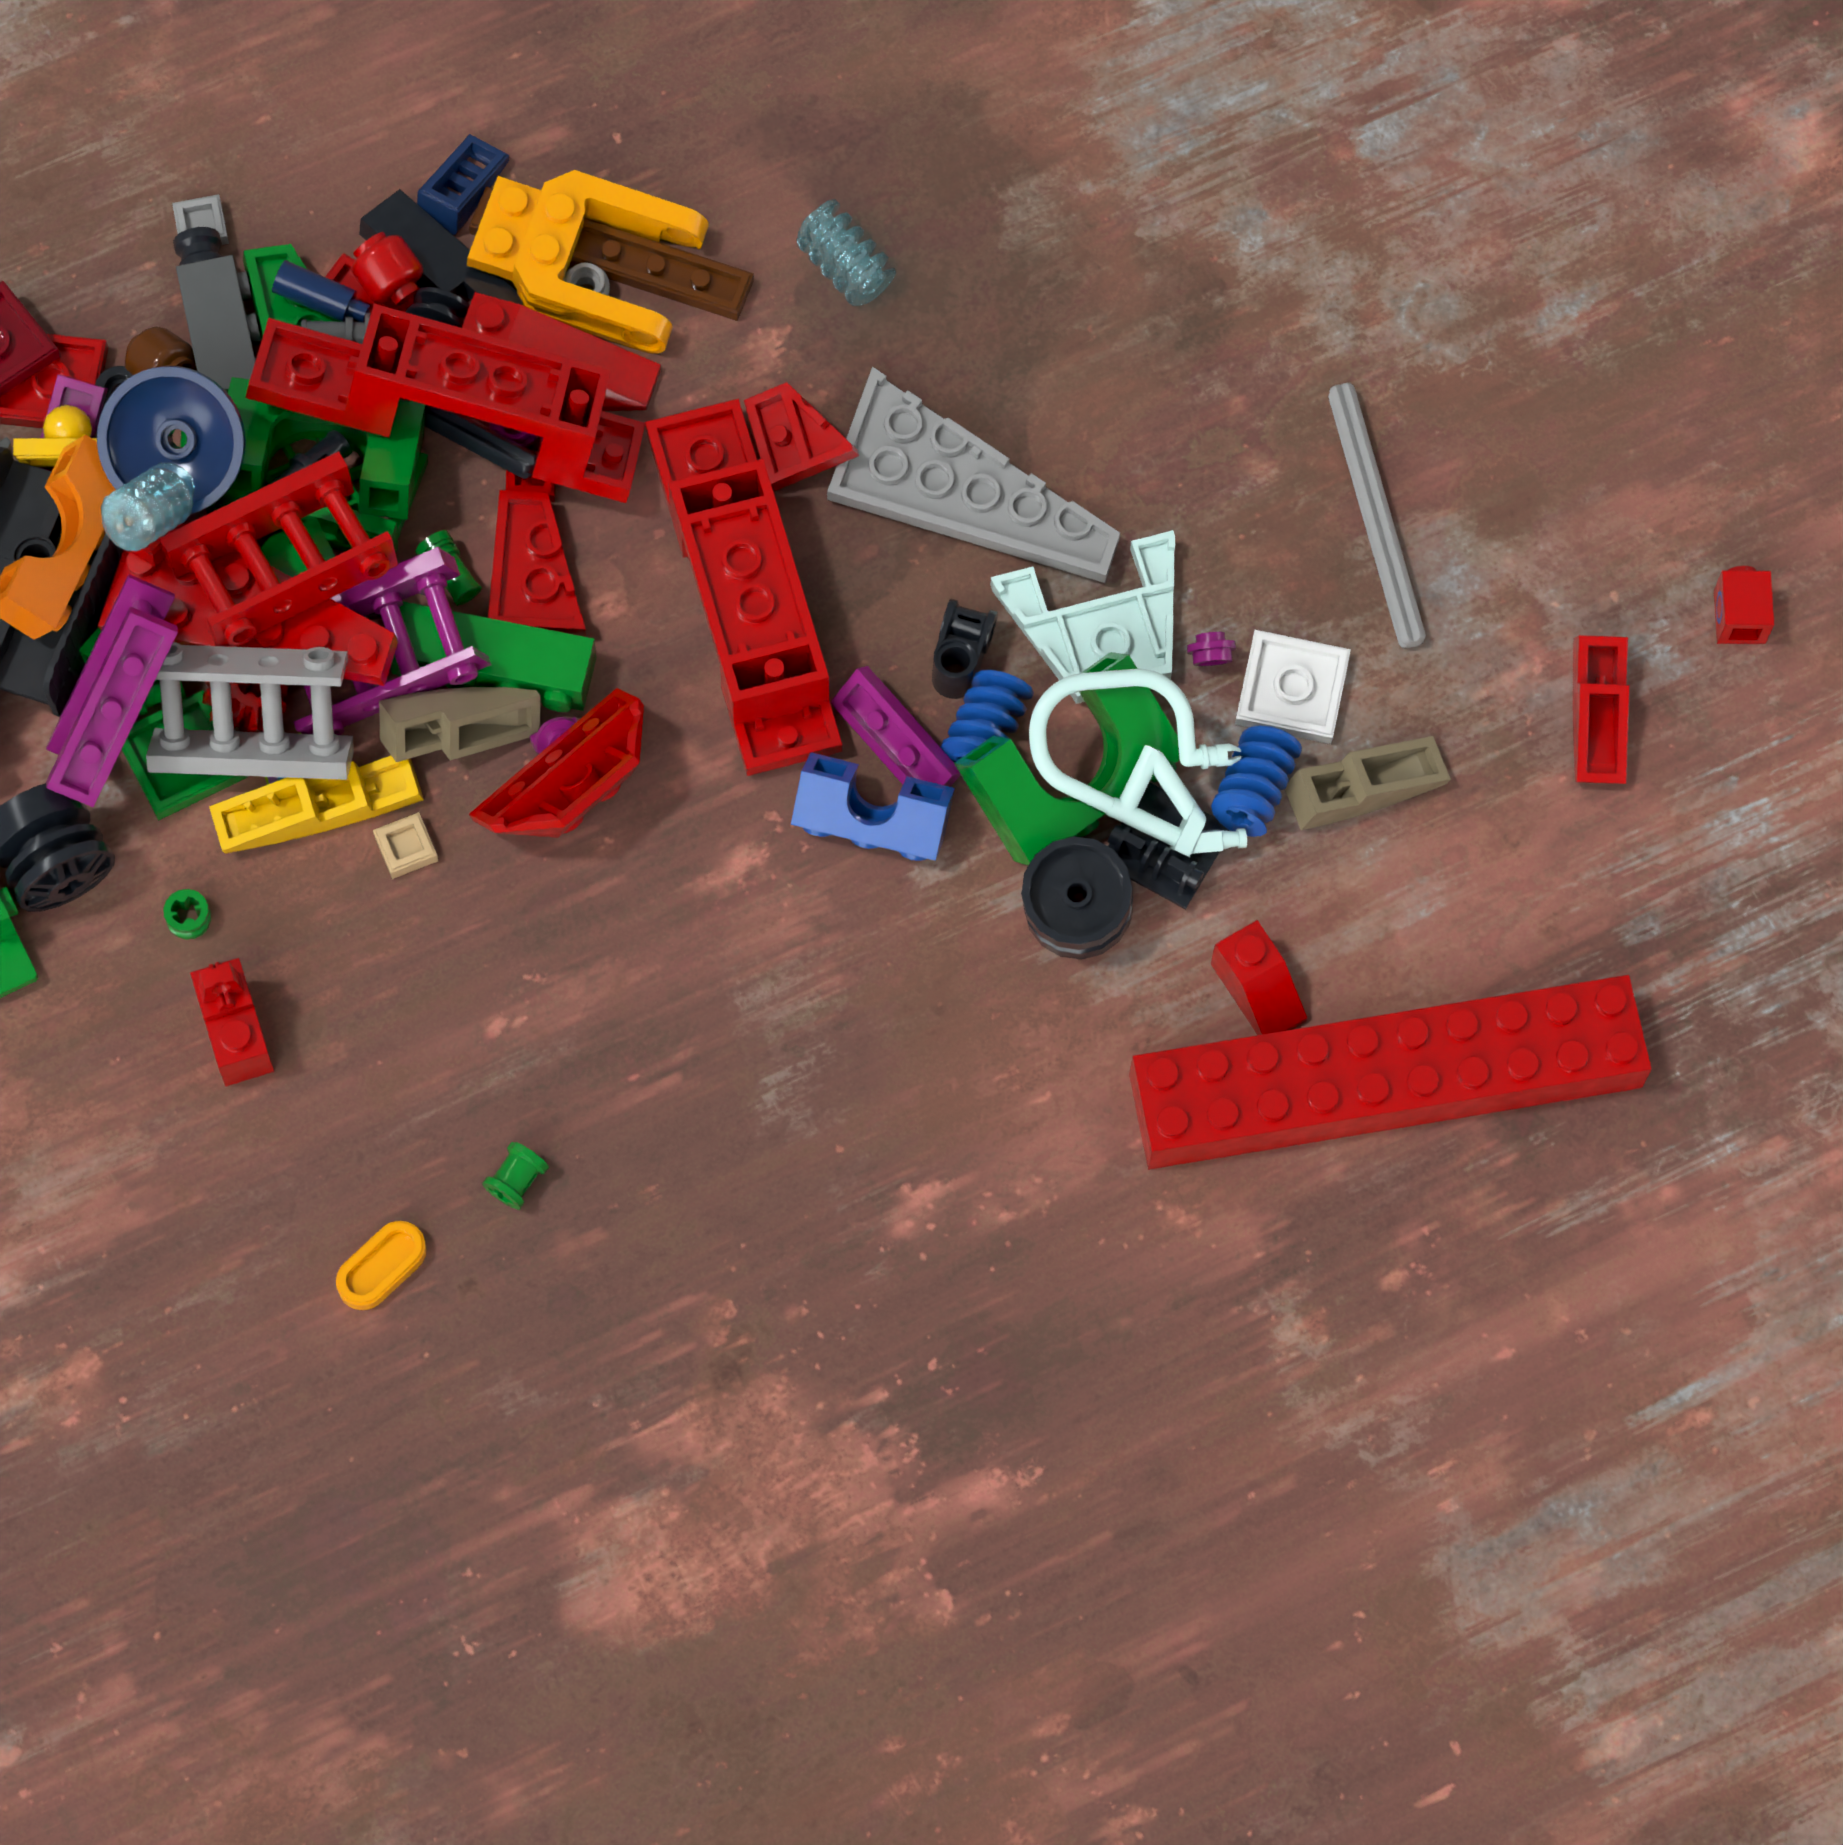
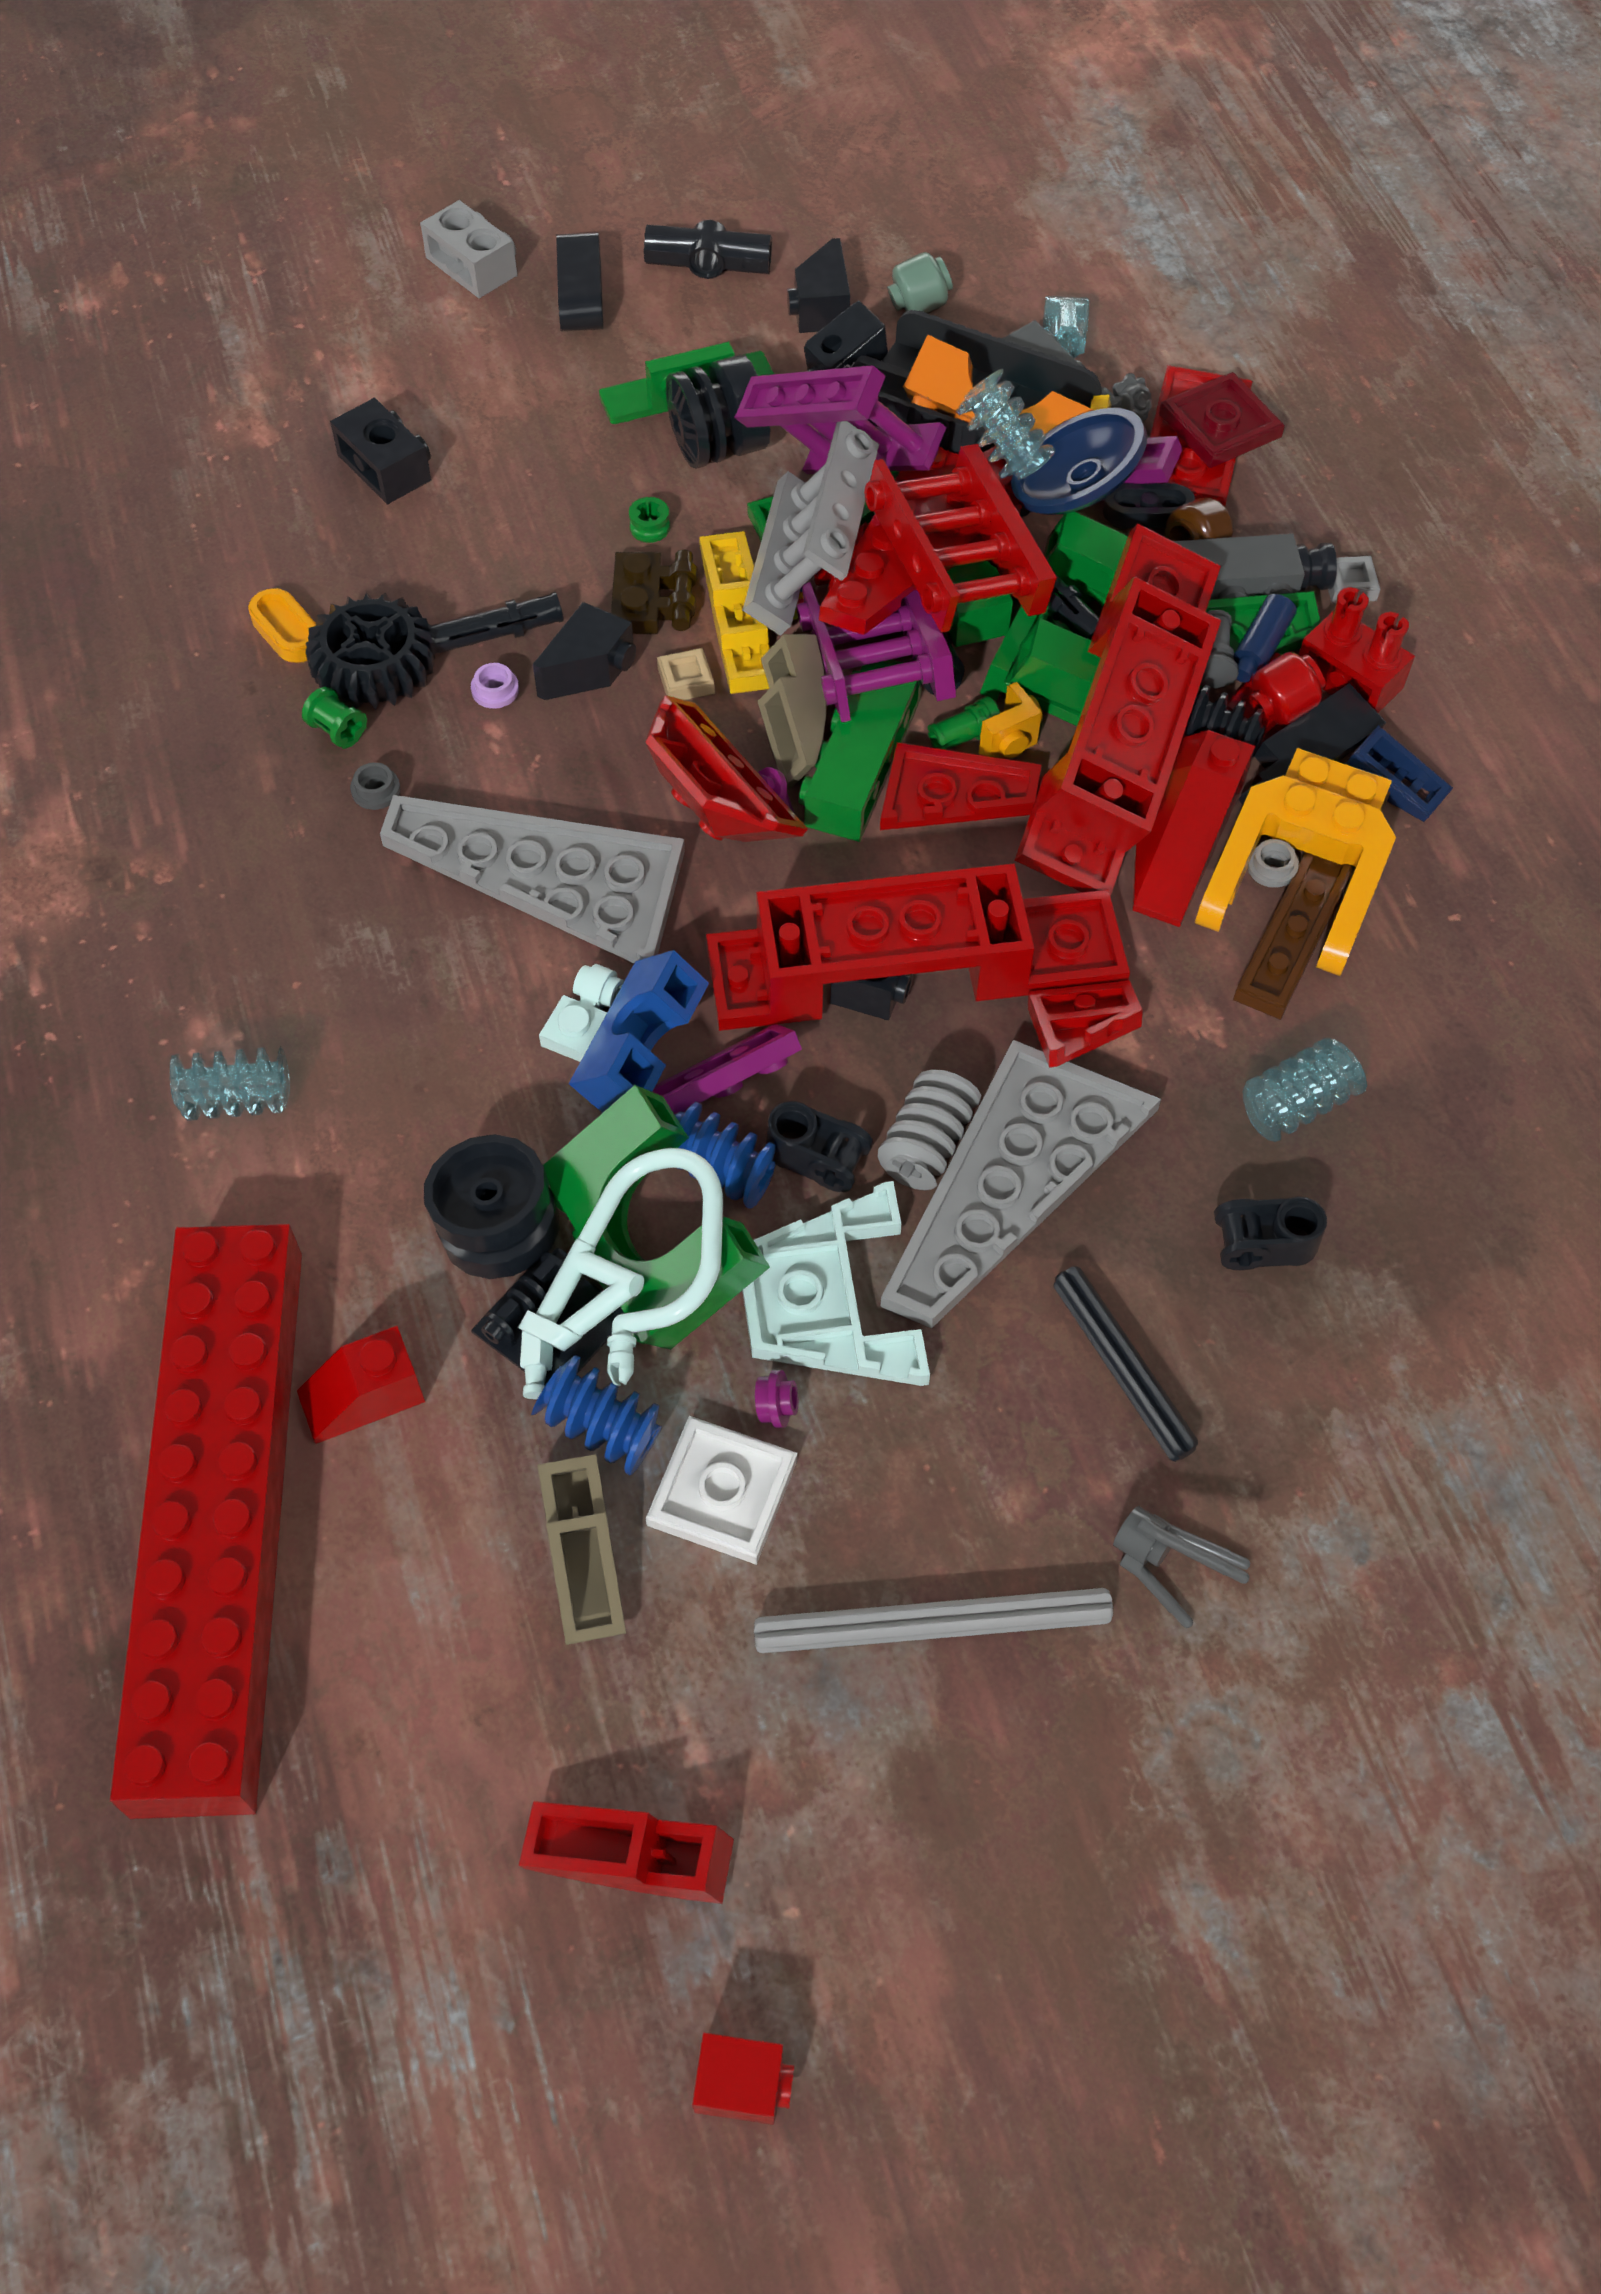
camera: 100 degrees right, 10 degrees down
red hinge [190,958,274,1087] -> none
none -> clear light blue piece [169,1046,290,1121]
none -> black gear [305,592,436,710]
none -> black brick [330,397,432,505]
none -> dark grey plate [350,762,401,810]
none -> light grey wing [380,795,685,963]
none -> black pin [428,592,564,654]
none -> lavender plate [471,663,519,708]
none -> black slope [533,602,636,700]
none -> light aqua plate [539,964,624,1062]
none -> dark brown plate [611,549,697,634]
none -> light grey piece [877,1069,981,1190]
none -> light orange bracket [979,682,1043,759]
none -> black axle [1054,1266,1198,1462]
none -> dark grey plant [1113,1506,1251,1628]
none -> black piece [1214,1197,1327,1270]
none -> red brick [1299,587,1415,713]

